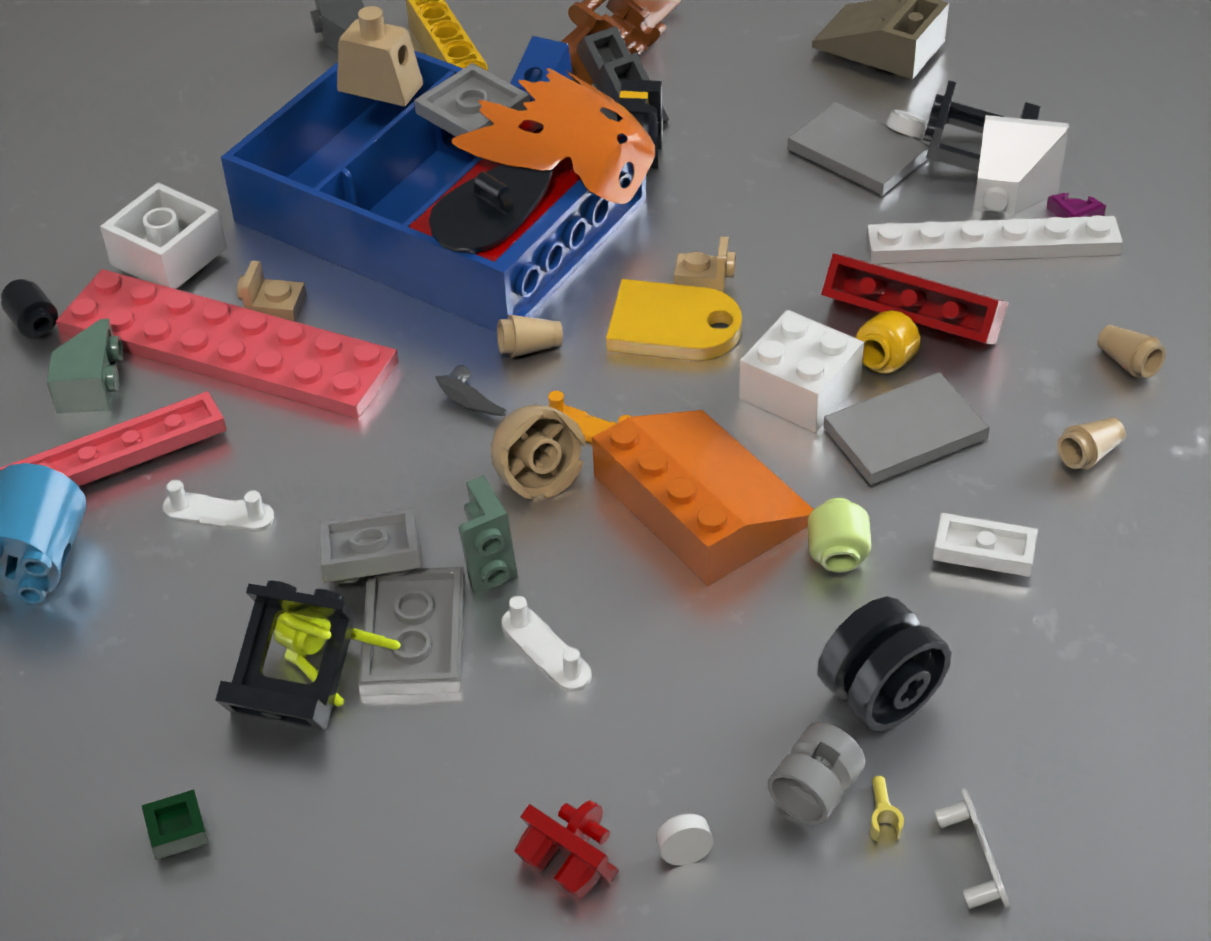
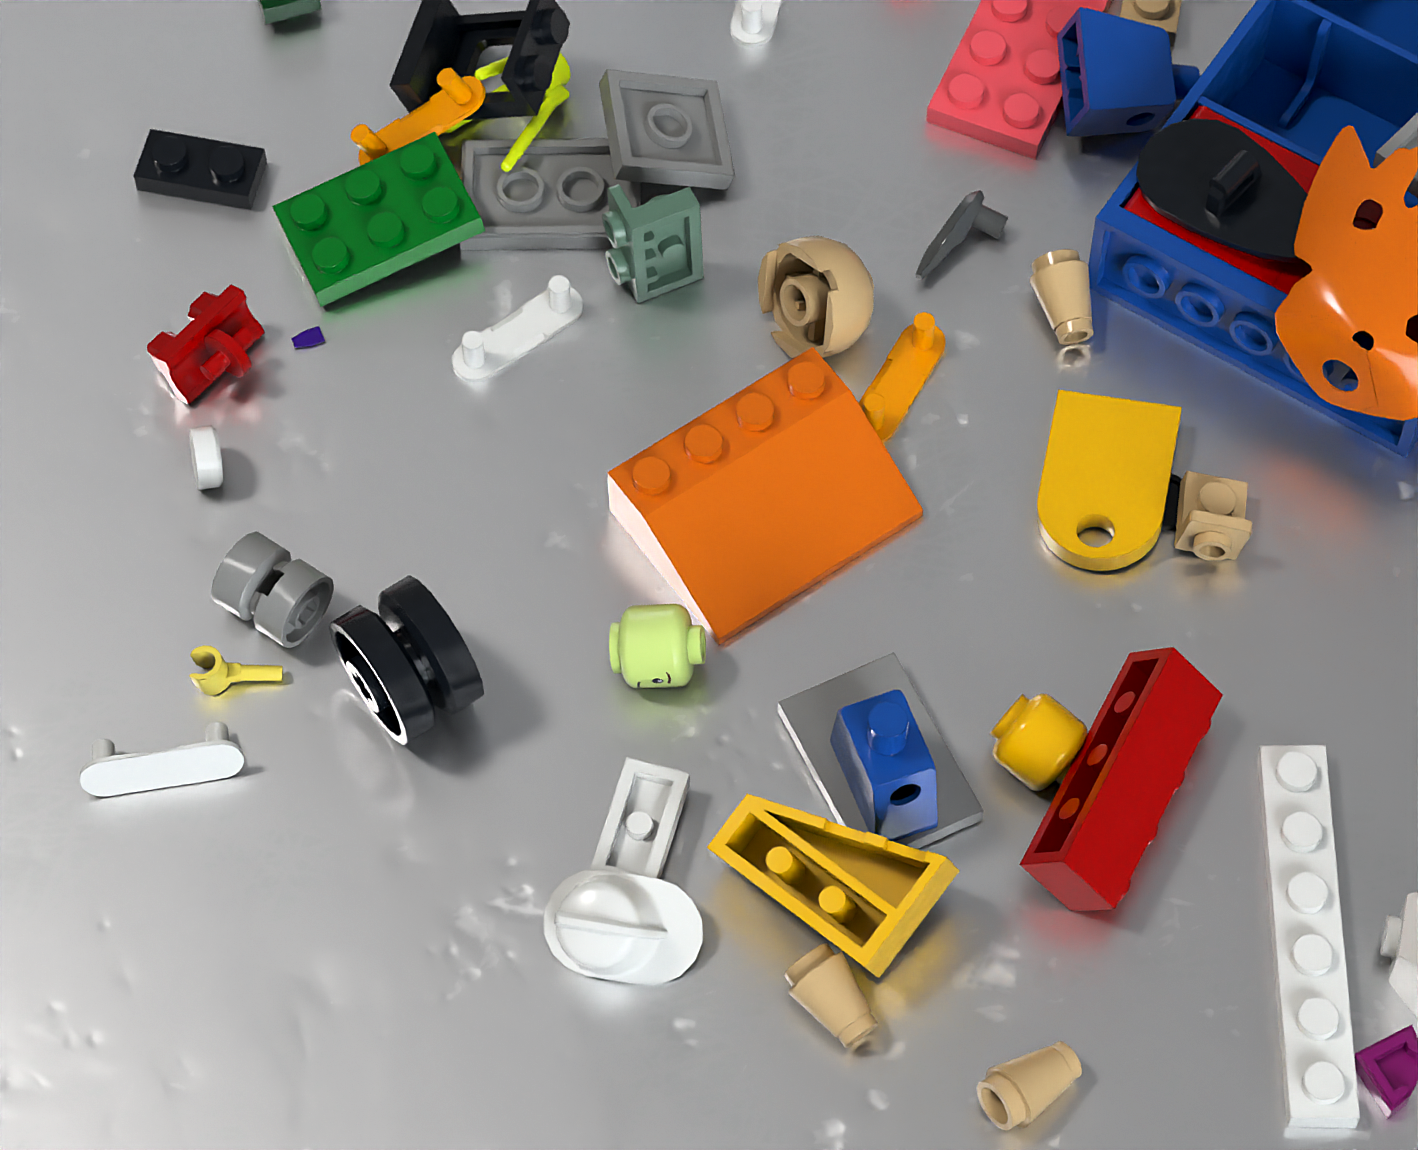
camera: 90 degrees right, 15 degrees up
white brick [739,310,864,433] -> none
none -> black plate [133,129,267,210]
none -> green plate [272,132,485,307]
none -> dark purple piece [291,326,325,348]
none -> light orange piece [350,68,486,165]
none -> white piece [543,869,703,985]
none -> yellow wedge [707,794,959,978]
none -> blue torso [830,689,938,842]
none -> blue torso [1057,7,1200,137]

